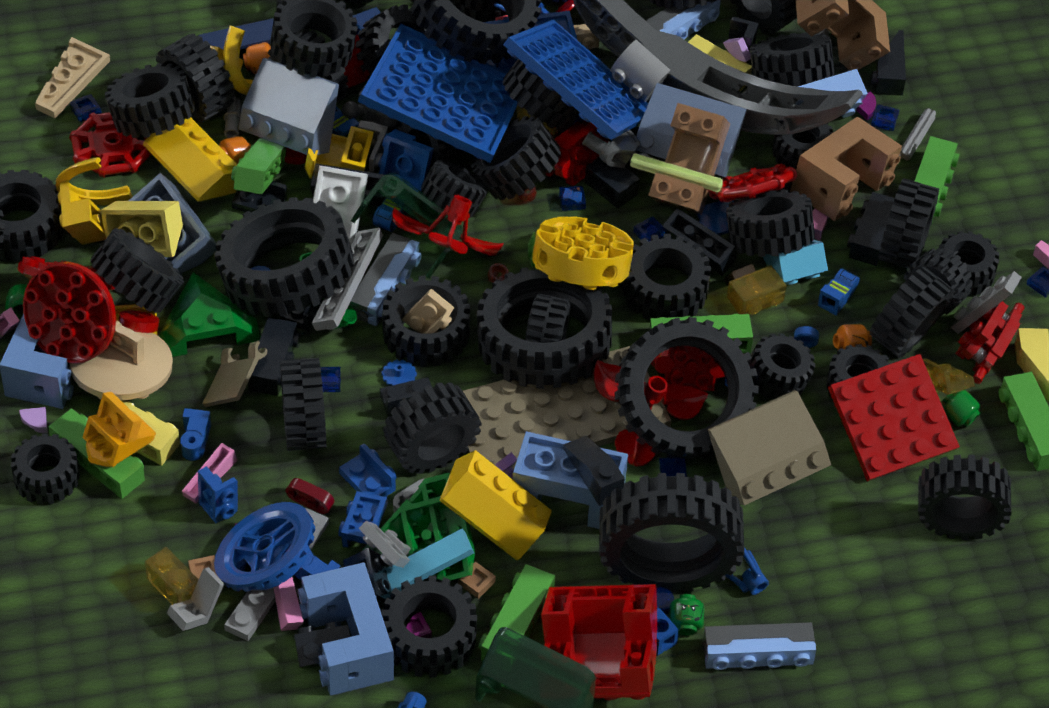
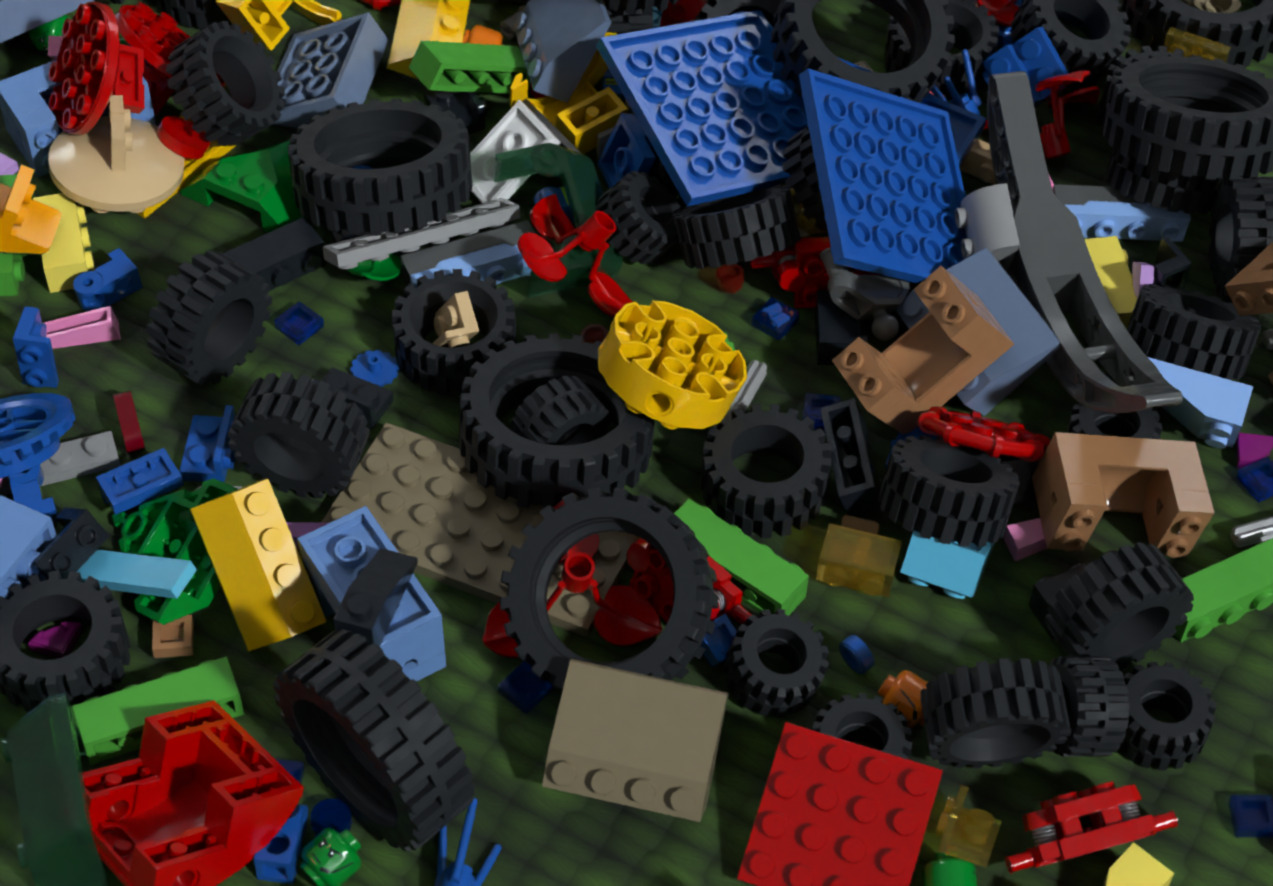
camera: 45 degrees right, 0 degrees up
light yellow slope [101,201,183,257] -> none
dark tan flag [202,341,267,407] -> none
light grey plate [359,521,411,568] -> none
yellowish green axle [630,154,723,192] -> none
blue leg [818,269,860,316] -> none
light grey plate [951,271,1022,334] -> none

